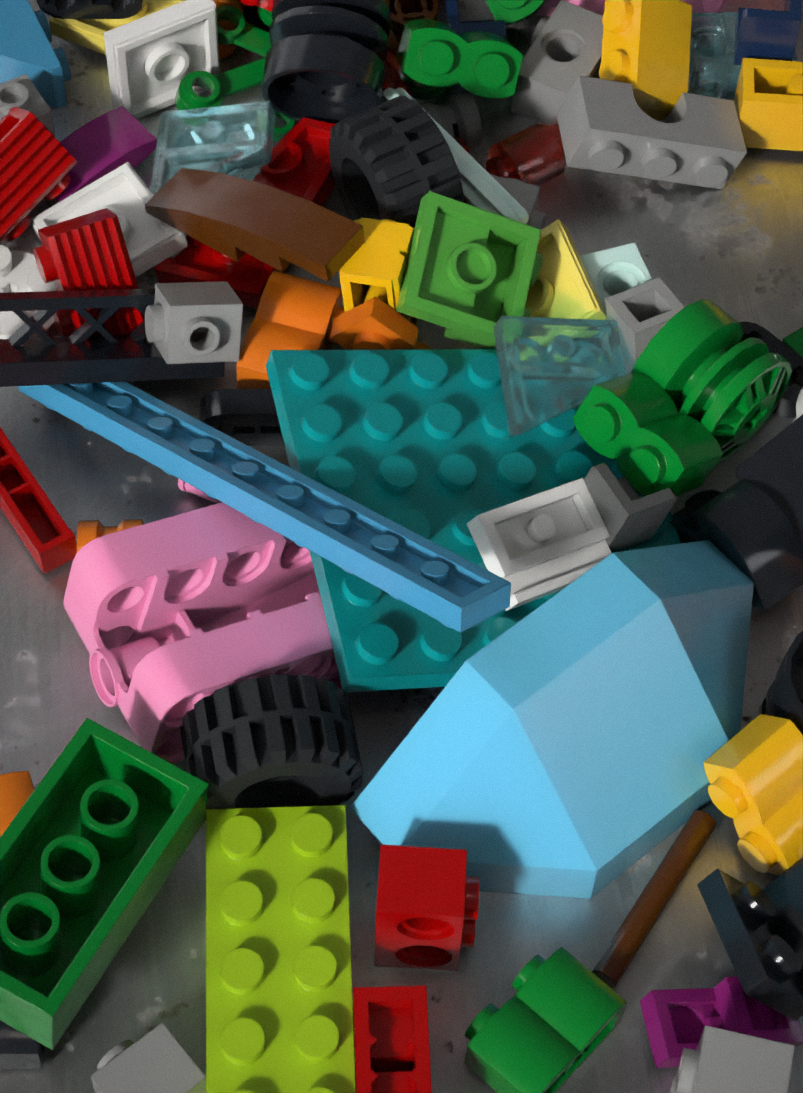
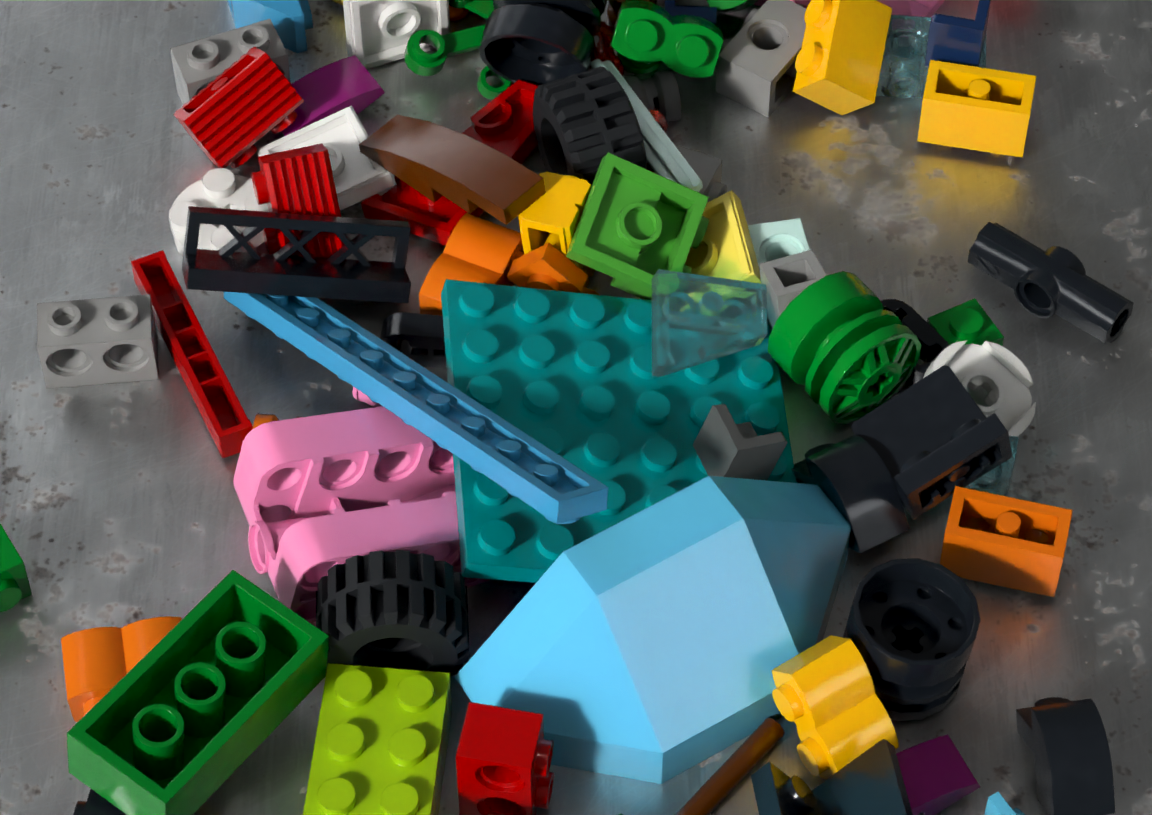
camera: 10 degrees right, 5 degrees down
light grey brick [145,282,243,364] -> none
clear light blue wing [150,101,276,195] -> none
white plate [467,478,611,611] -> none
clear red brick [486,122,567,186] -> none
light grey arch [557,75,747,190] -> none
green brick [572,372,723,496] -> none

